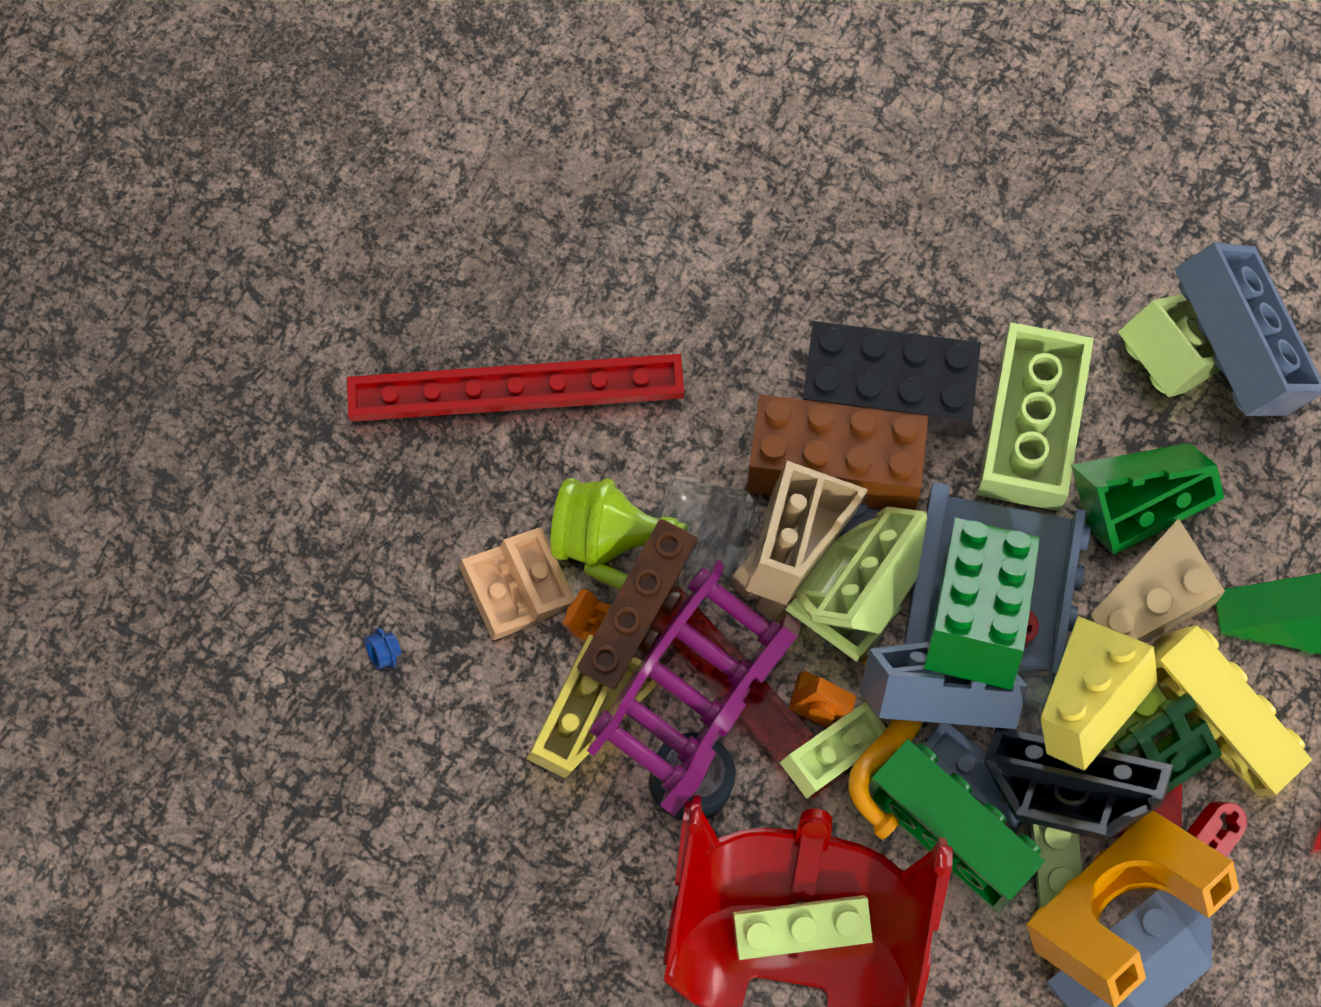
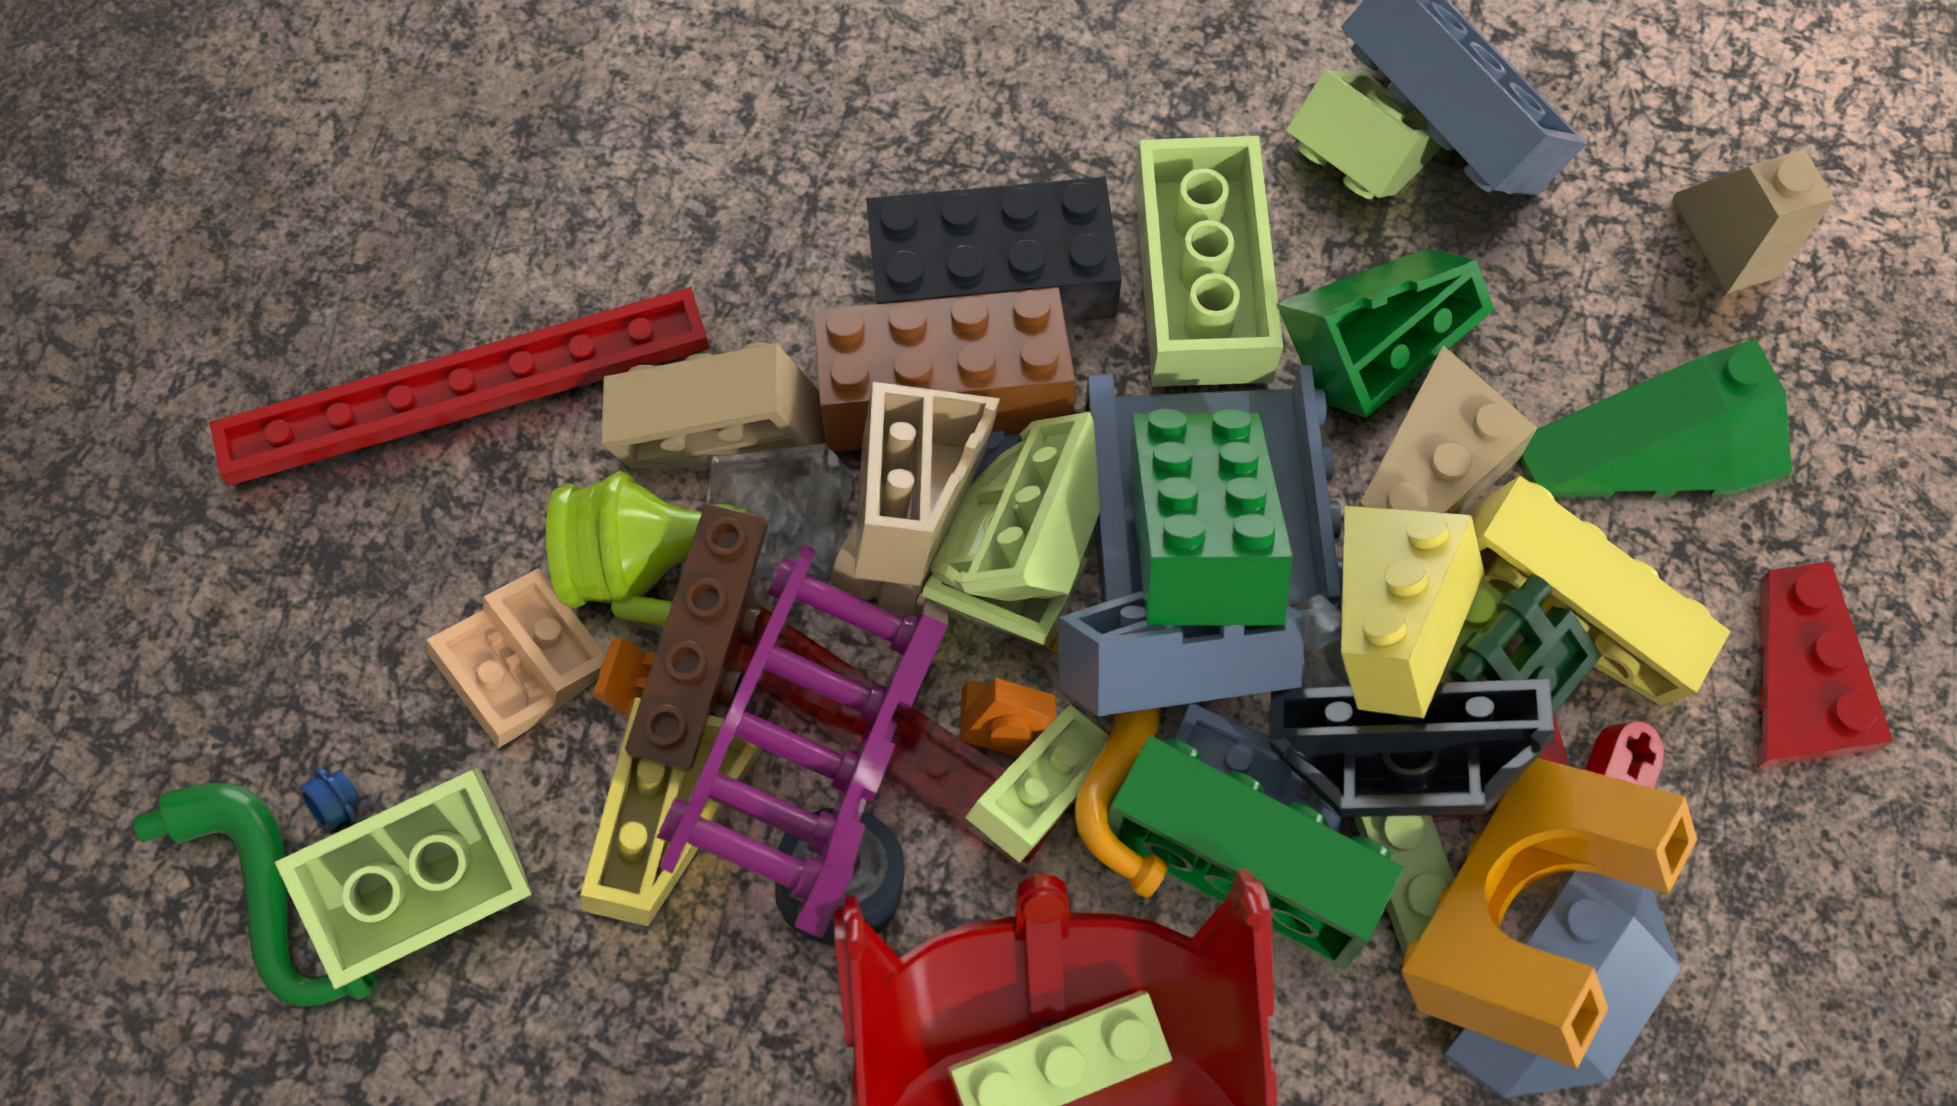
camera: 15 degrees left, 5 degrees down
none -> green animal [134,782,376,1007]
none -> yellowish green slope [275,766,532,989]
none -> tan wedge [601,342,825,469]

